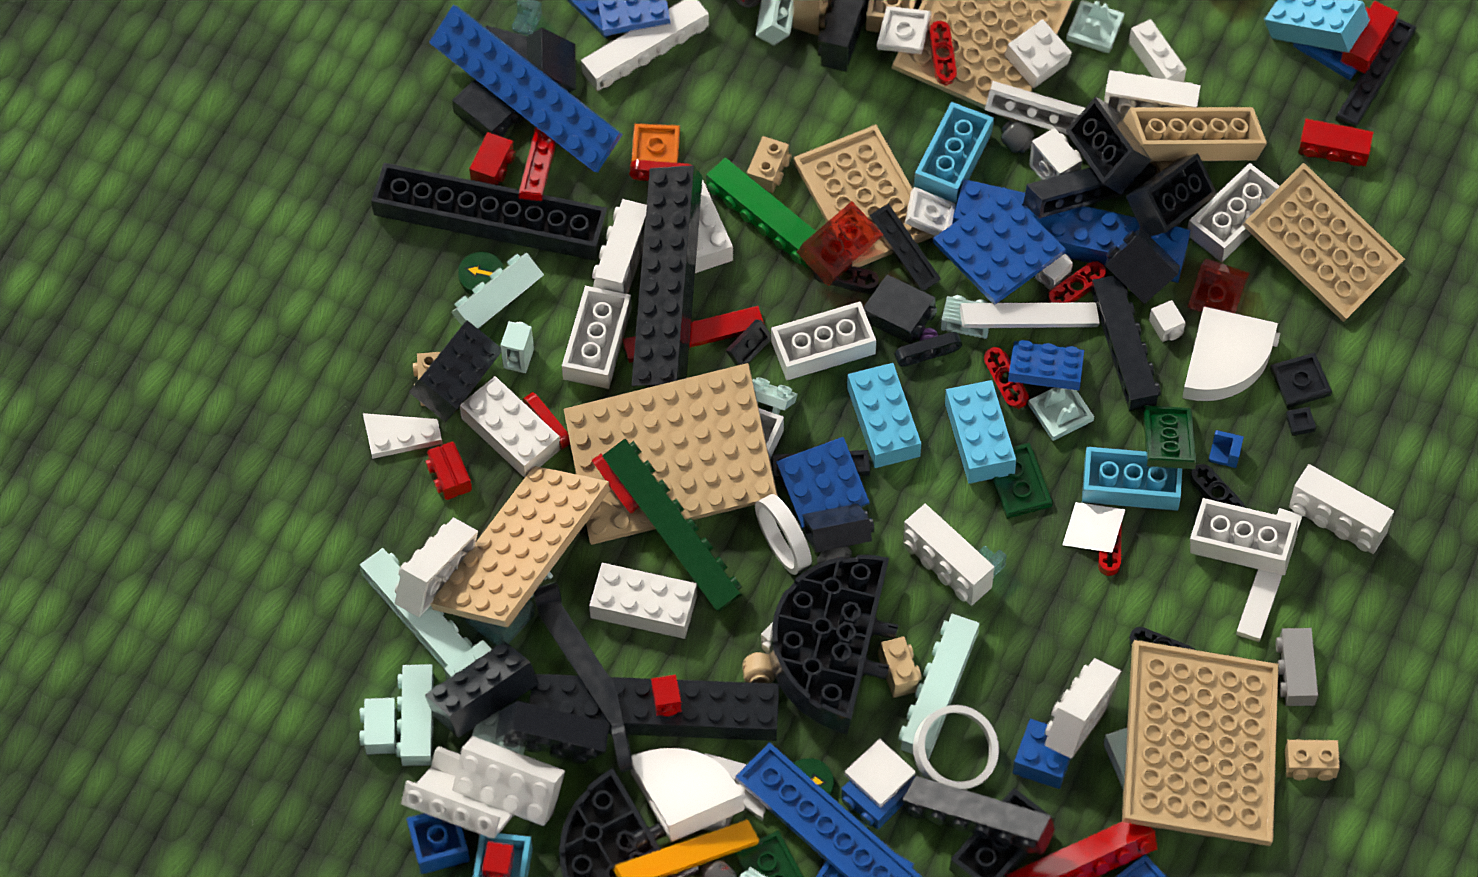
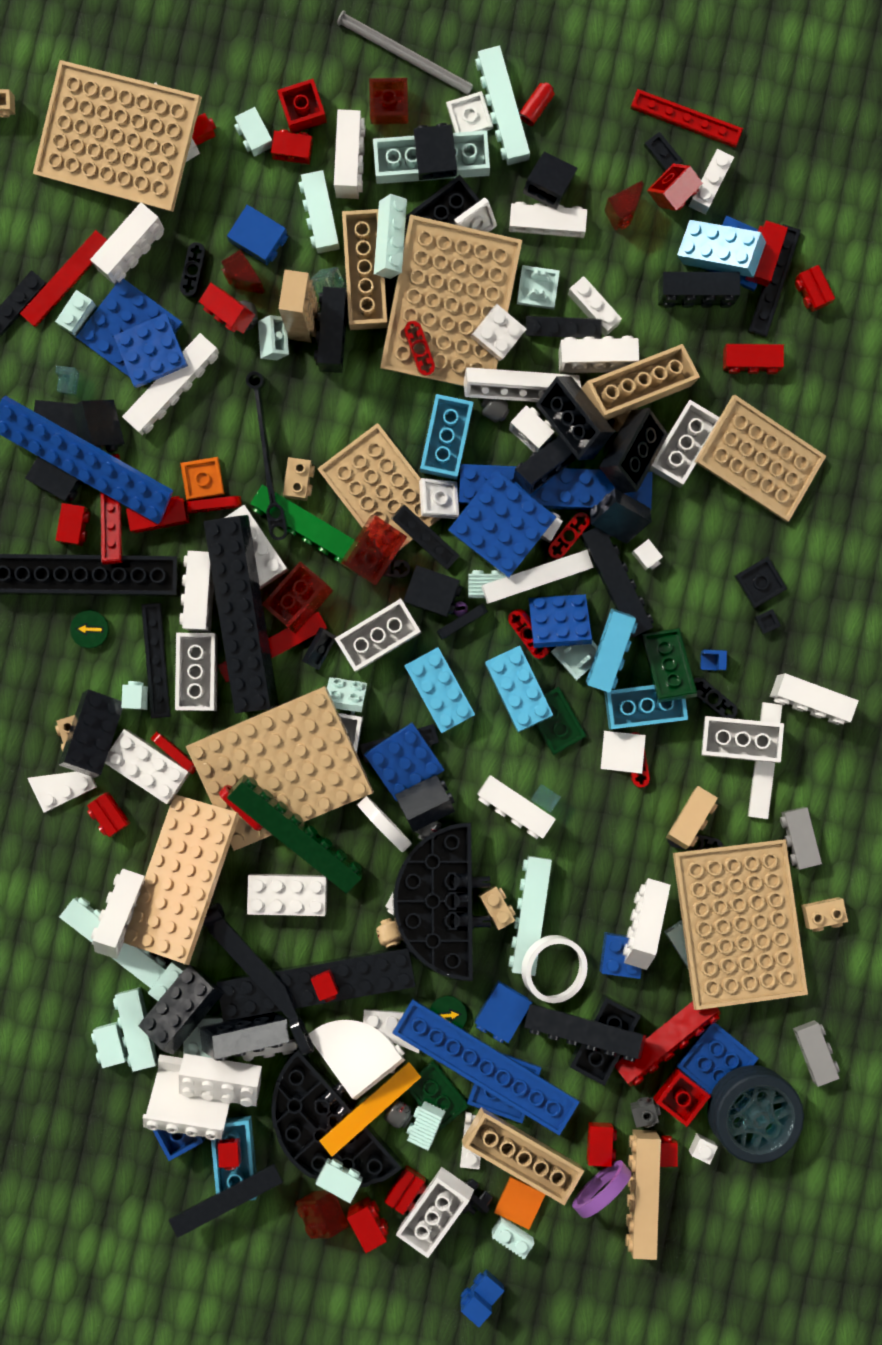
camera: 15 degrees left, 25 degrees up
light aqua brick [451,253,544,328] -> none
white tile [845,739,916,808] -> none
white tile [877,6,932,54] -> none
white brick [1182,307,1280,401] -> none
clear red slope [1188,258,1250,314] -> none
none -> red brick [126,496,190,534]
none -> black tile [141,603,171,719]
none -> white plate [242,1039,298,1061]
none -> black piece [246,371,288,540]
none -> clear red brick [263,561,333,634]
none -> black plate [525,316,603,339]
none -> medium azure brick [586,608,638,693]
none -> black brick [658,272,740,308]
none -> tan brick [666,786,718,850]
none -> red brick [795,265,835,312]

